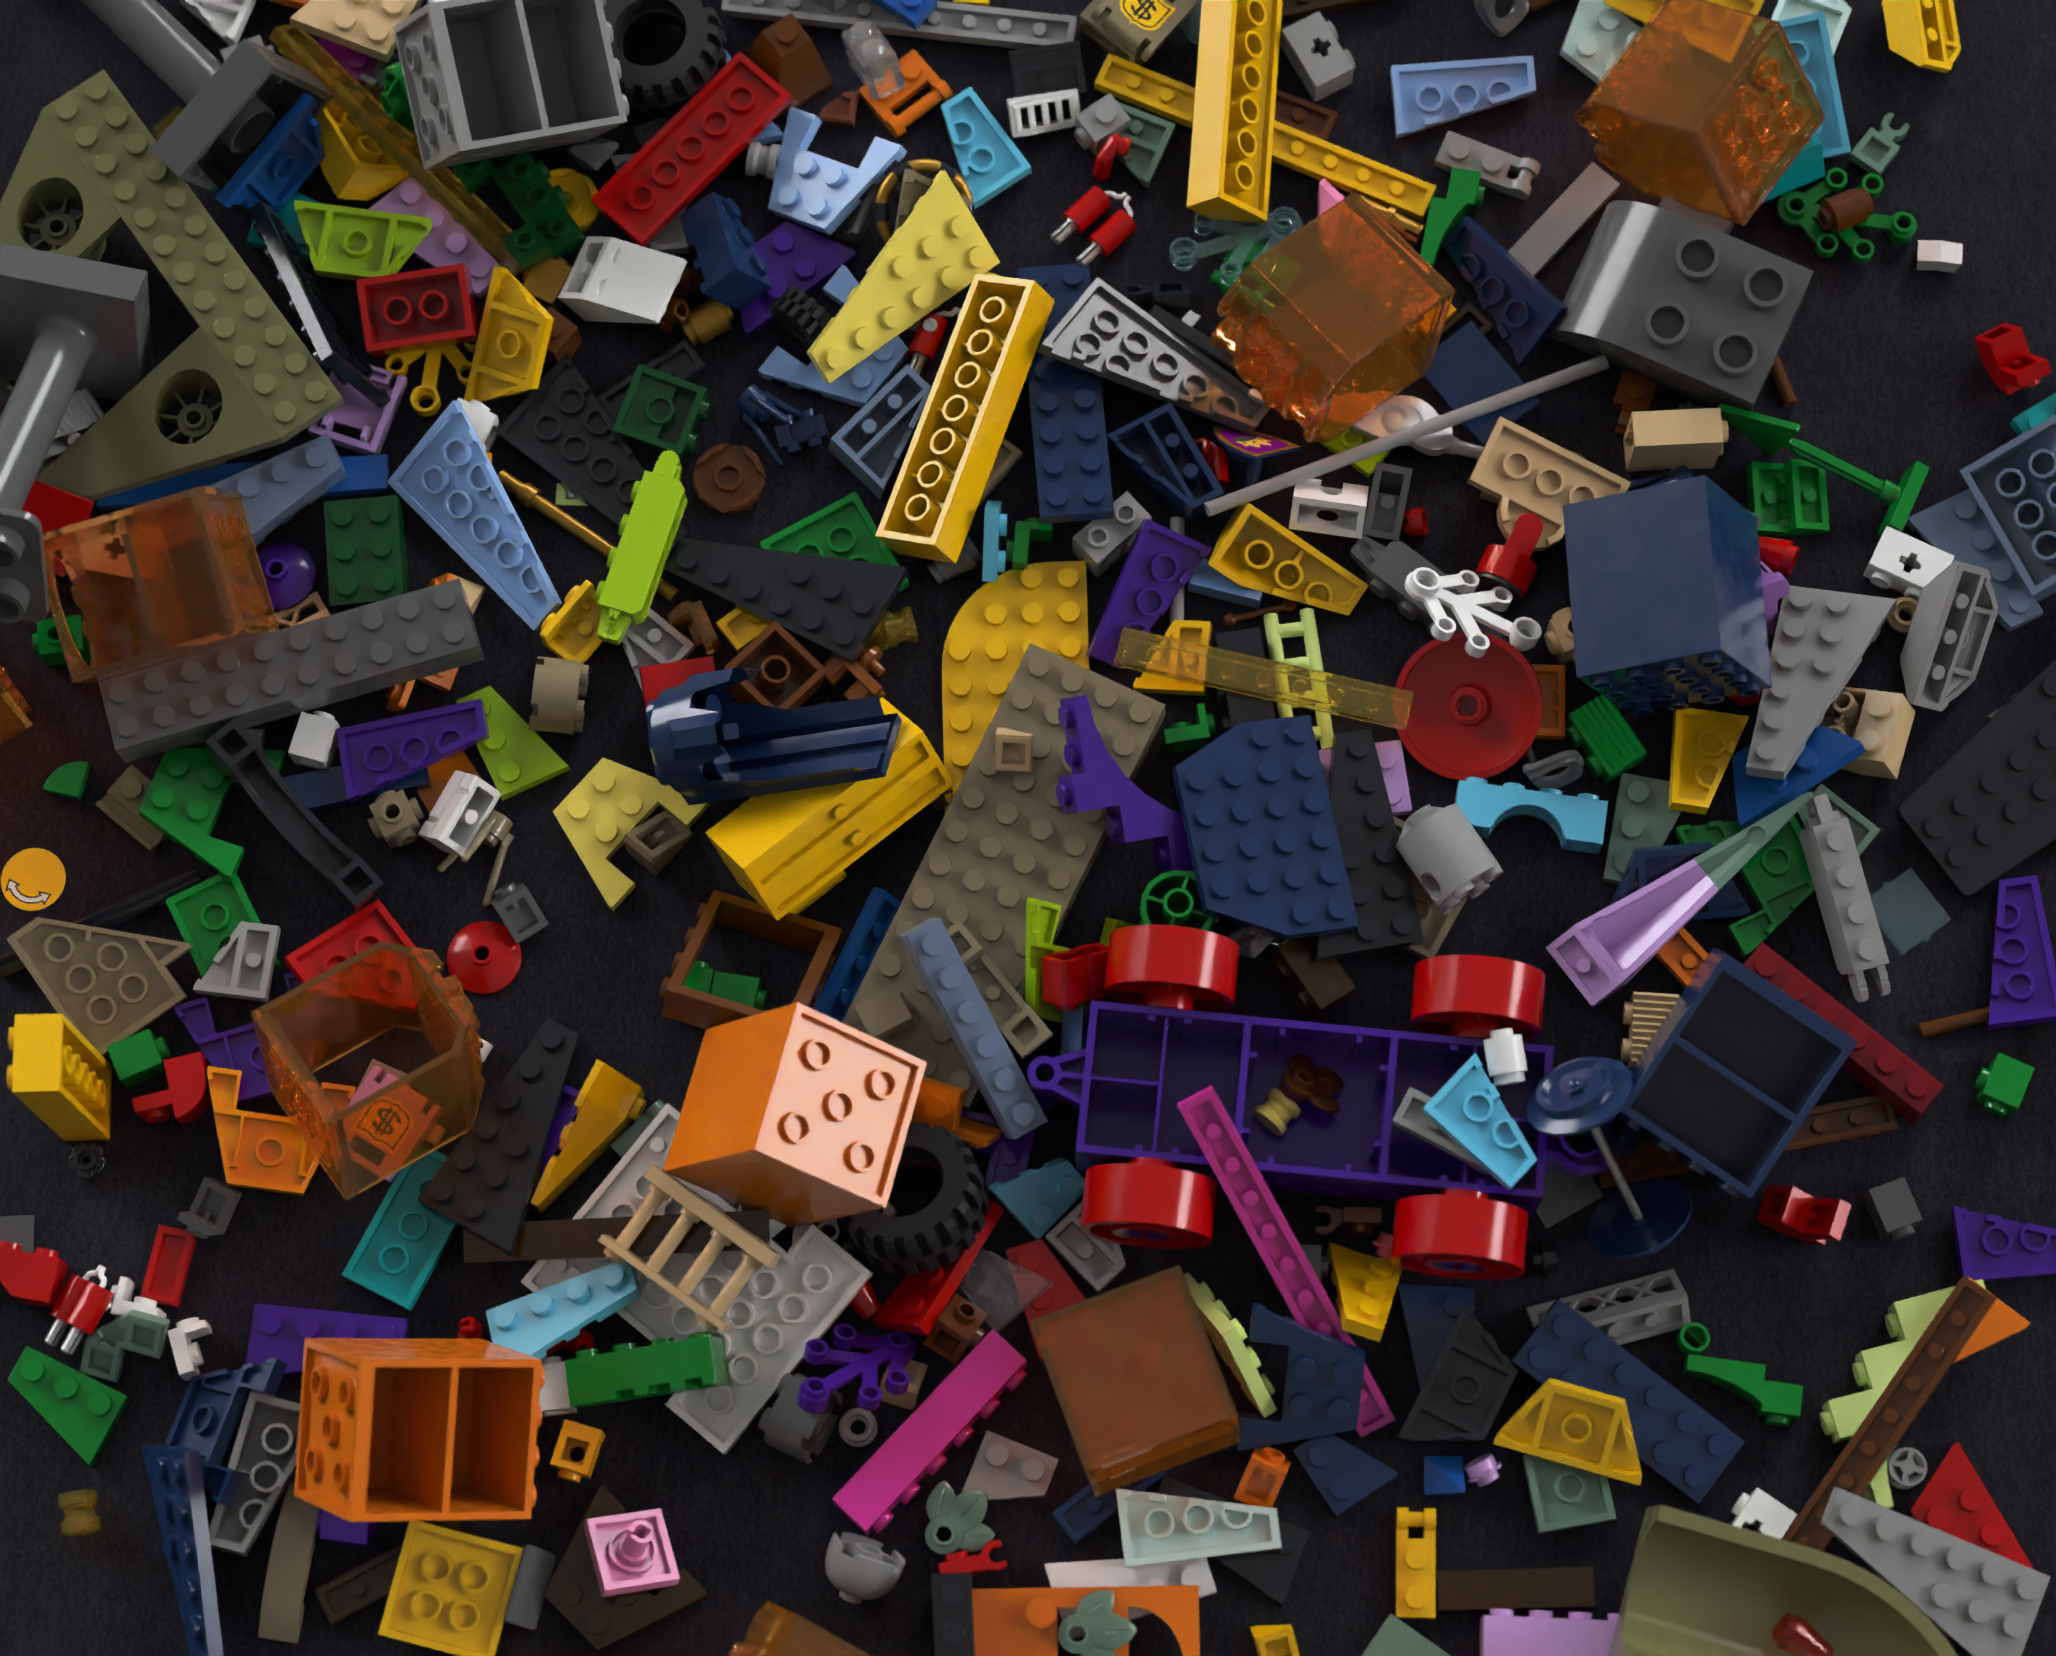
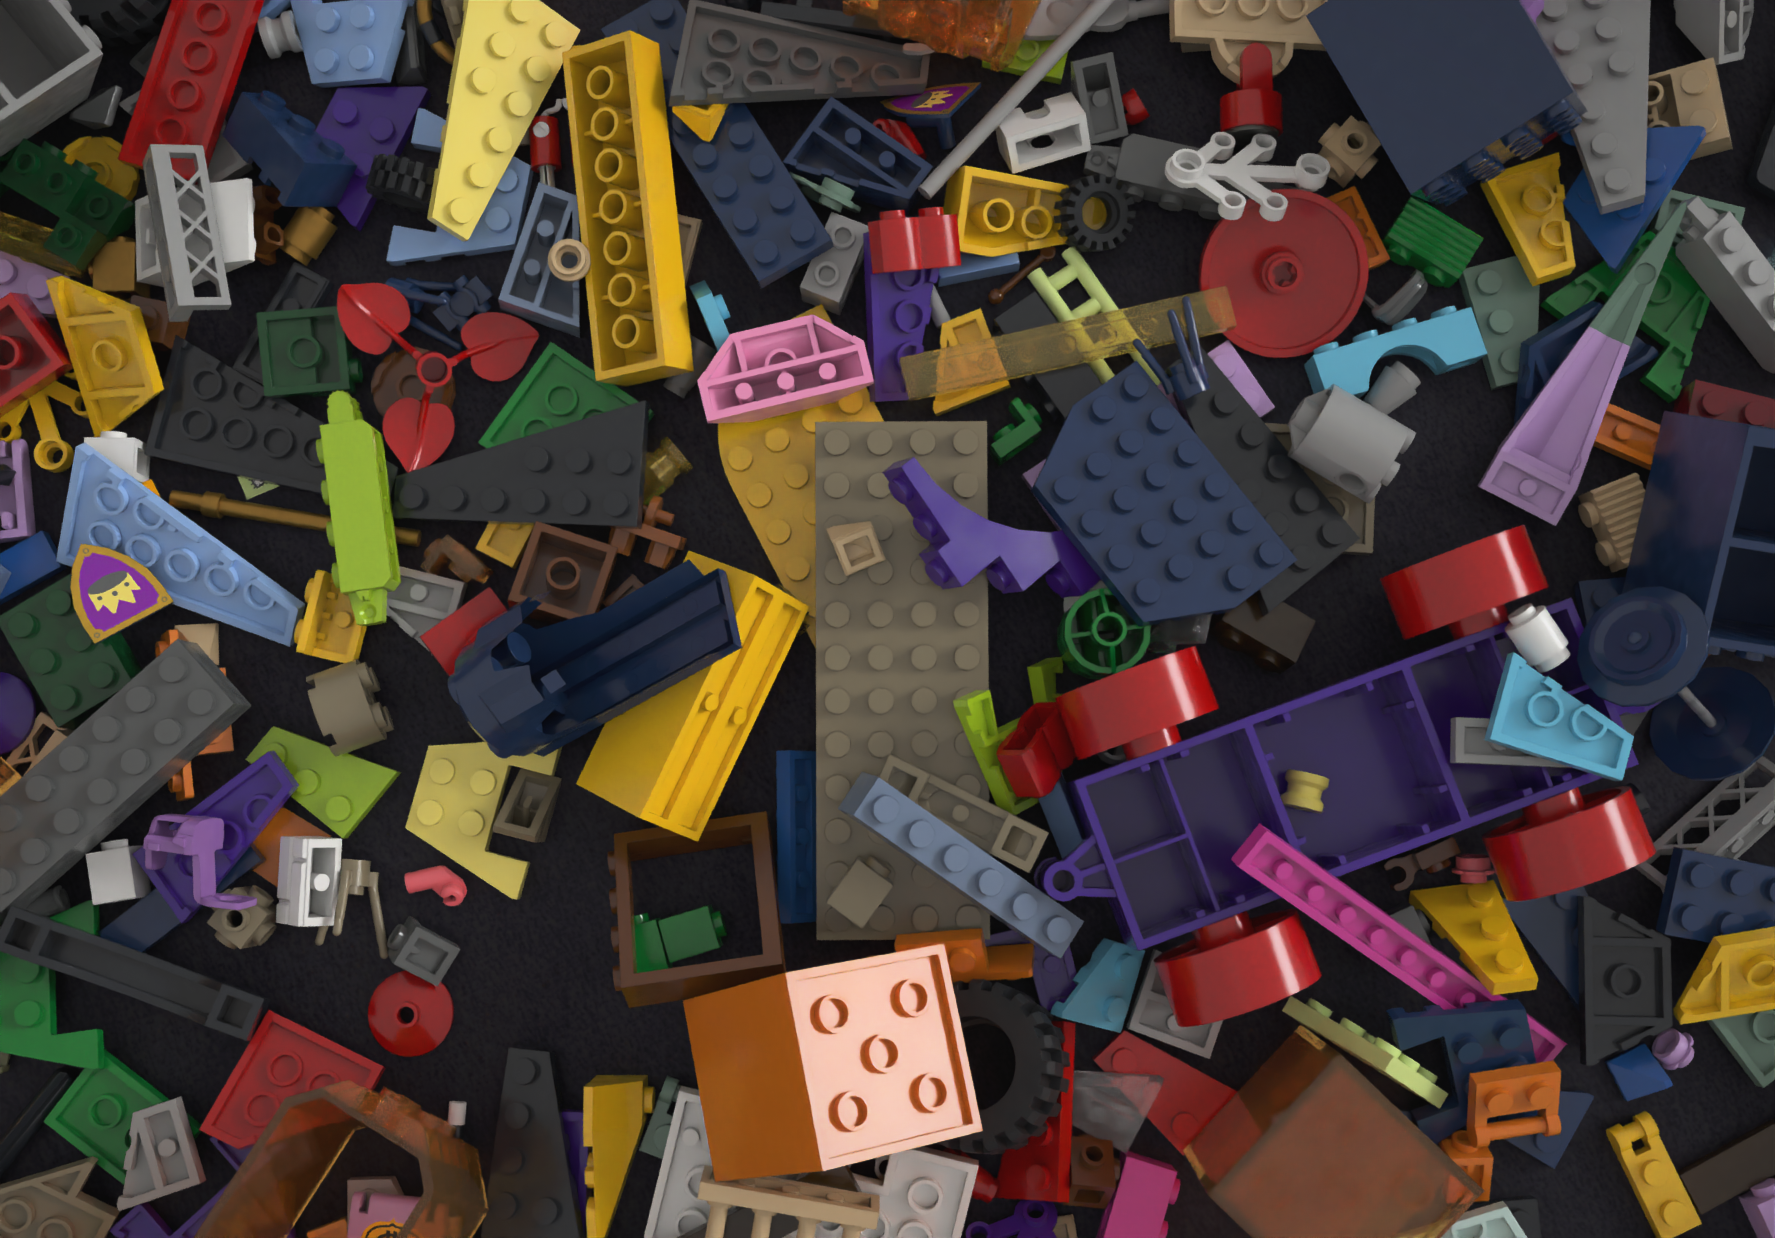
camera: 30 degrees left, 10 degrees up
green bracket [1006,518,1053,570] -> none
reddish brown plate [1280,1054,1344,1113] -> none
none -> shield [70,544,174,645]
none -> light grey fence [142,144,231,322]
none -> medium lavender piece [143,814,257,910]
none -> red plant [337,283,539,472]
none -> coral arm [404,865,467,907]
none -> tan plate [548,239,591,282]
none -> yellow slope [672,104,728,142]
none -> bright pink wedge [697,314,874,423]
none -> sand green plate [789,172,861,213]
none -> red brick [868,207,961,274]
none -> black tyre [1054,174,1135,252]
none -> dark blue plant [1133,296,1210,401]
none -> light grey cone [1363,361,1421,415]
none -> orange plate [1467,1060,1561,1148]

